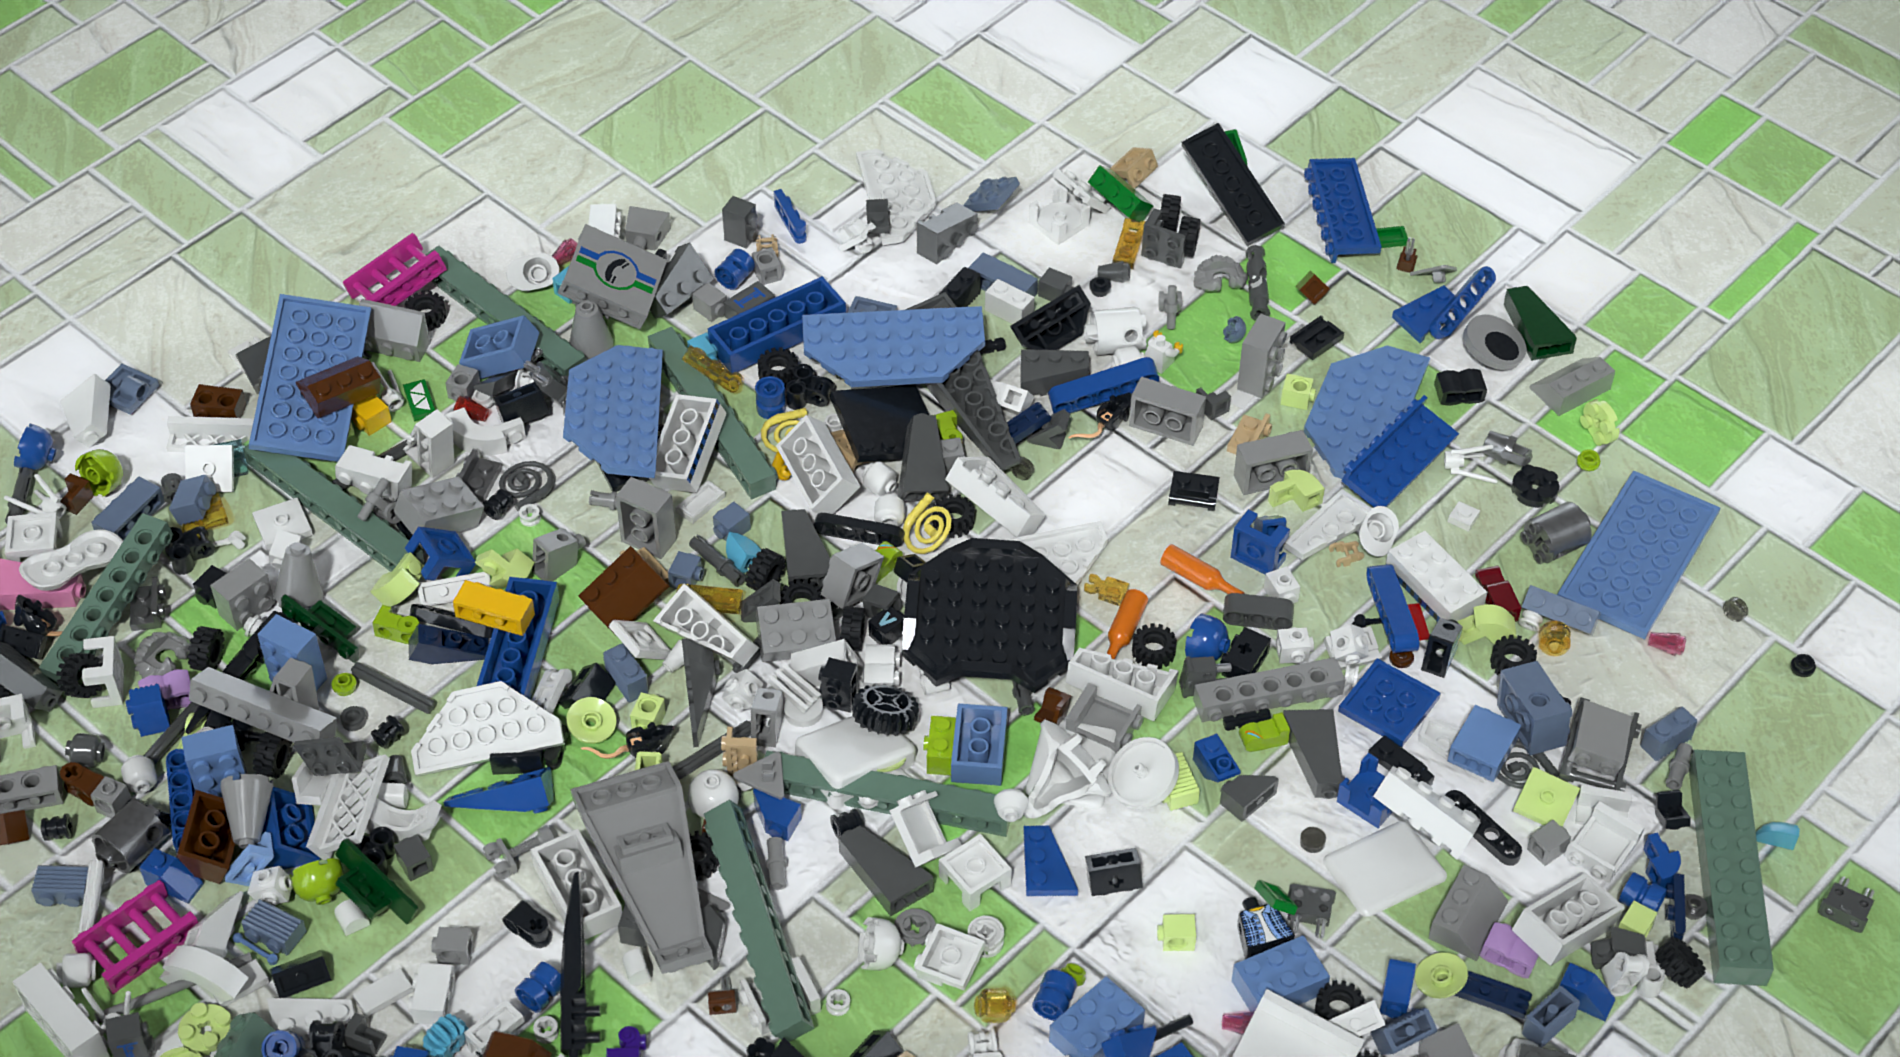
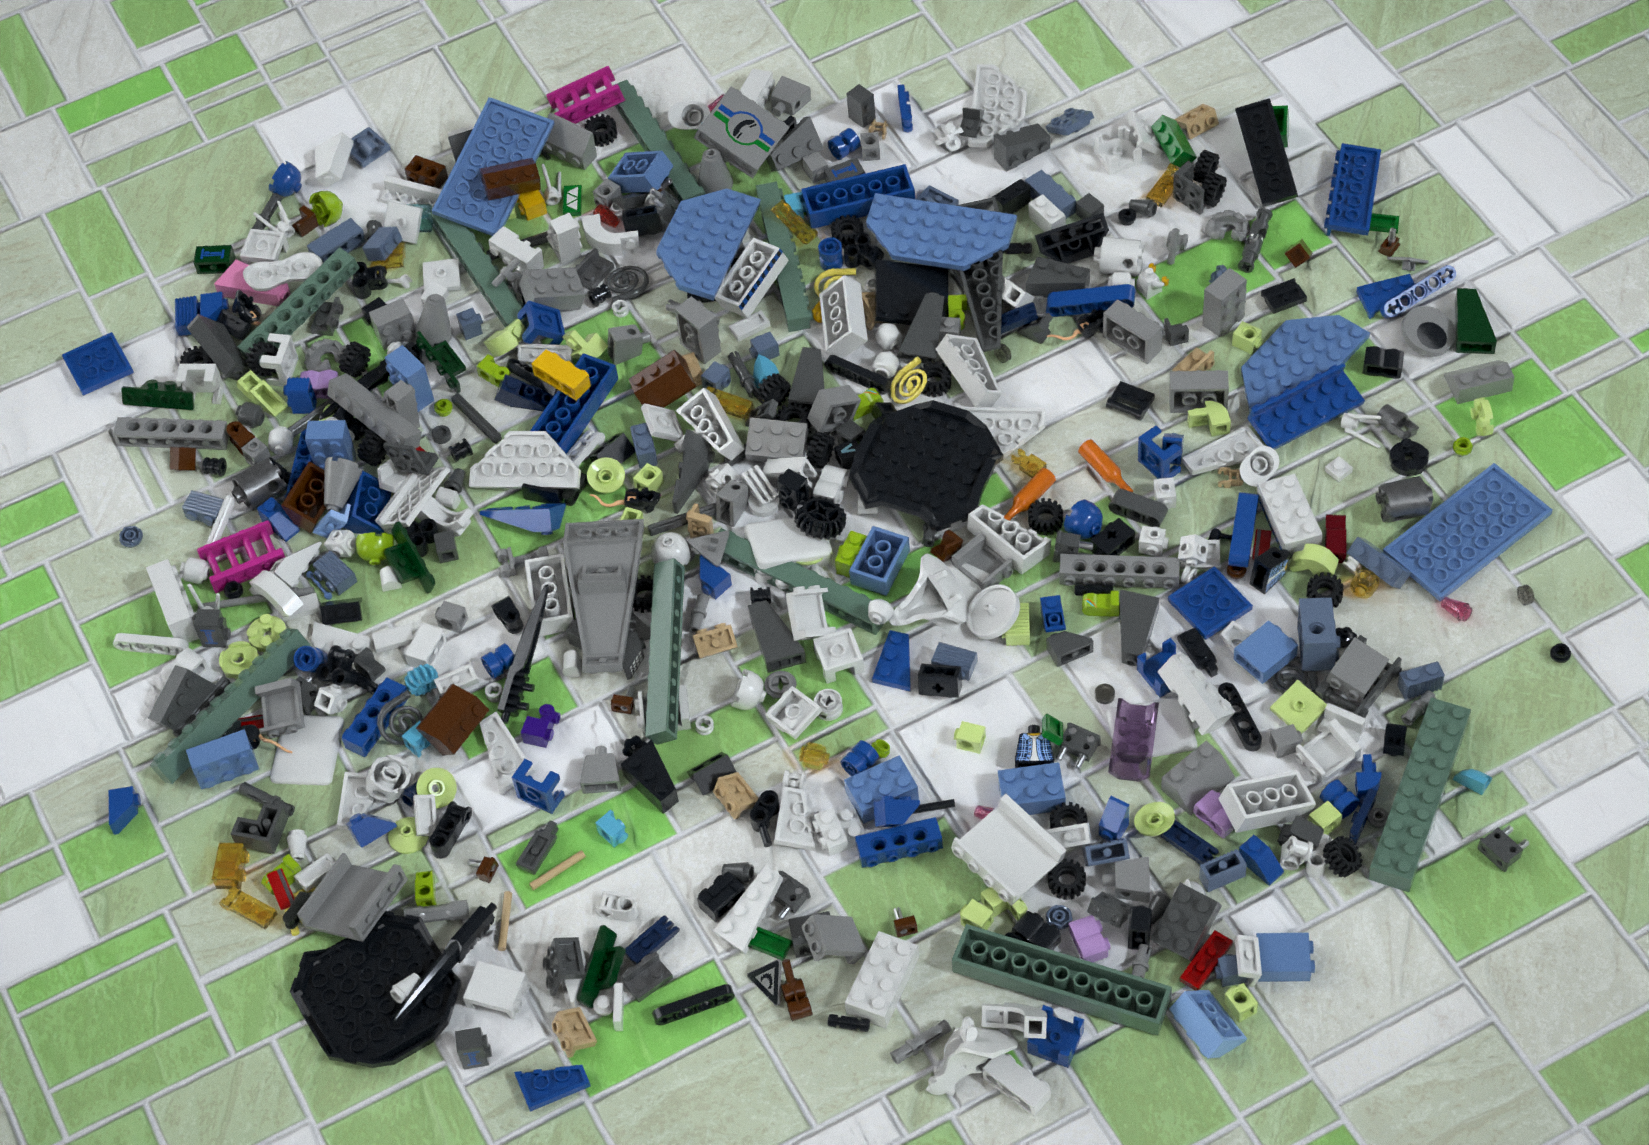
camera: 25 degrees right, 5 degrees up
none -> black plate [224,581,244,599]
none -> yellowish green slope [237,370,288,418]
none -> sand blue brick [456,307,483,340]
none -> tan bracket [692,623,738,659]
none -> sand blue brick [931,642,978,681]
none -> clear purple piece [1108,698,1159,782]

